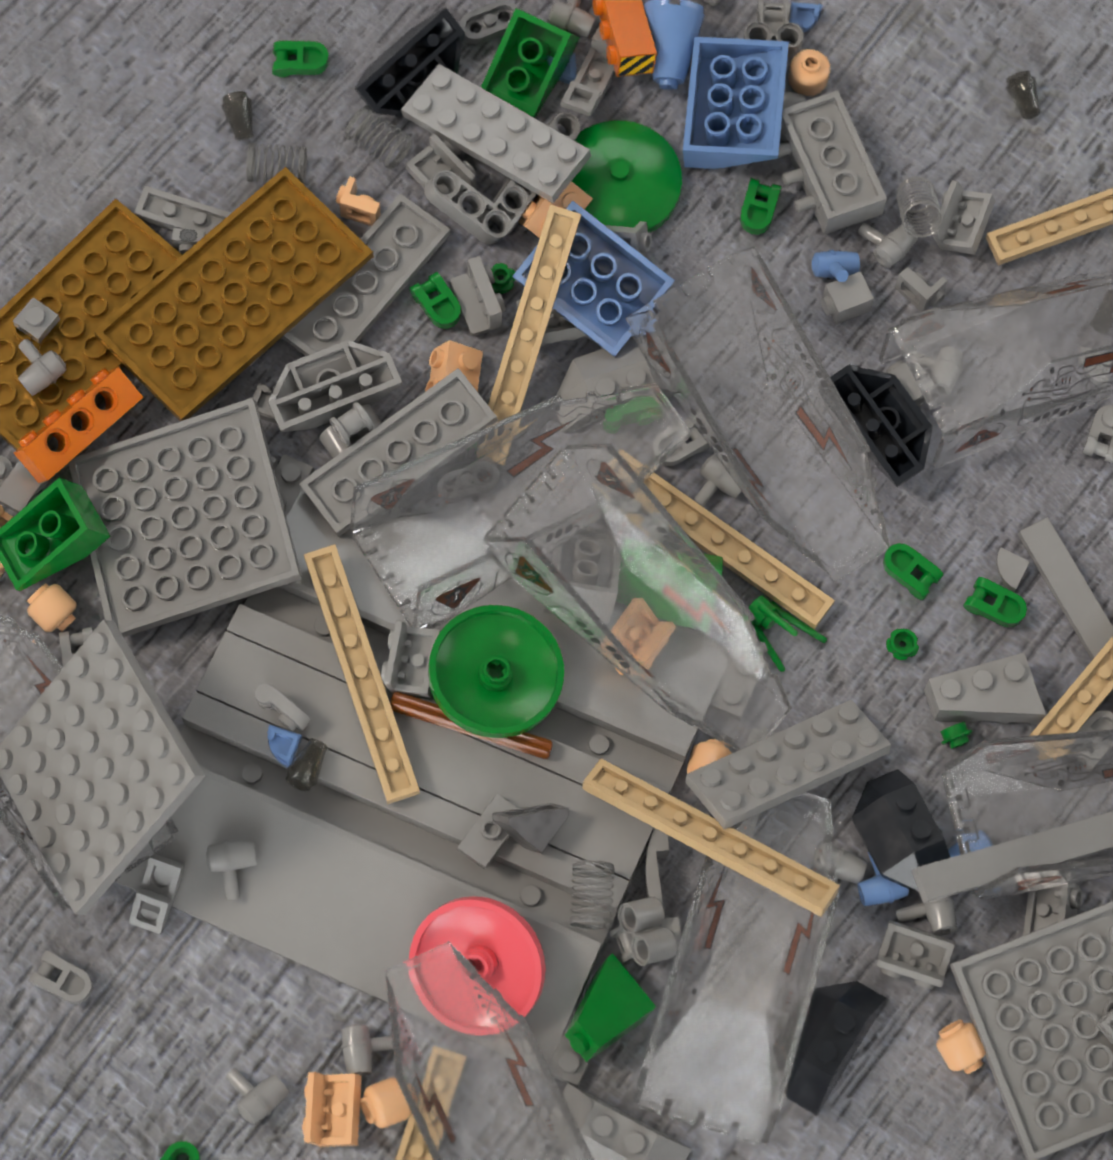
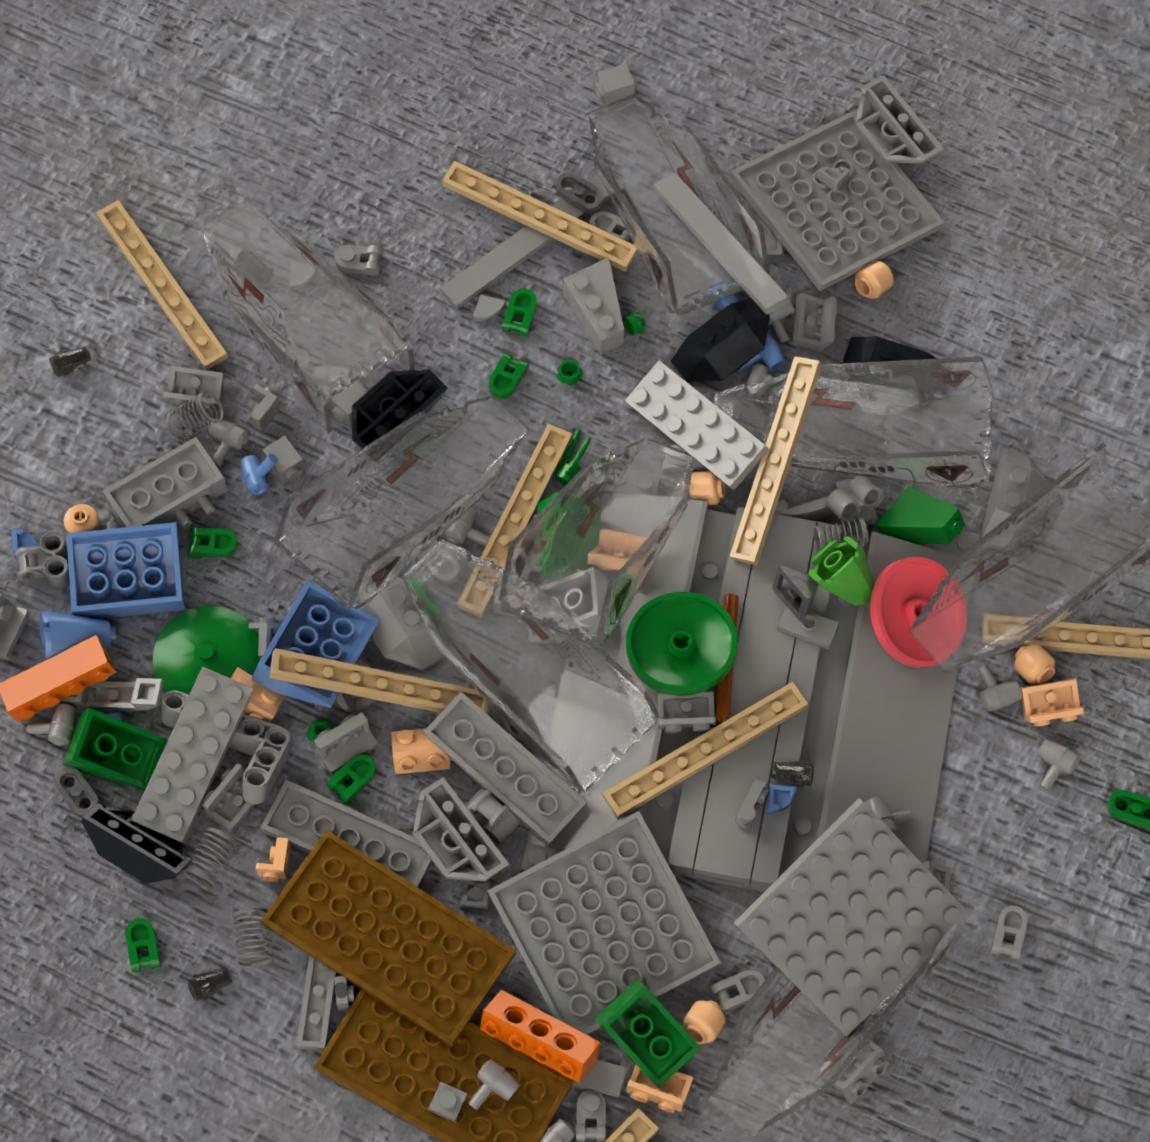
camera: 100 degrees left, 5 degrees down
none -> bright green cone [808,536,875,606]

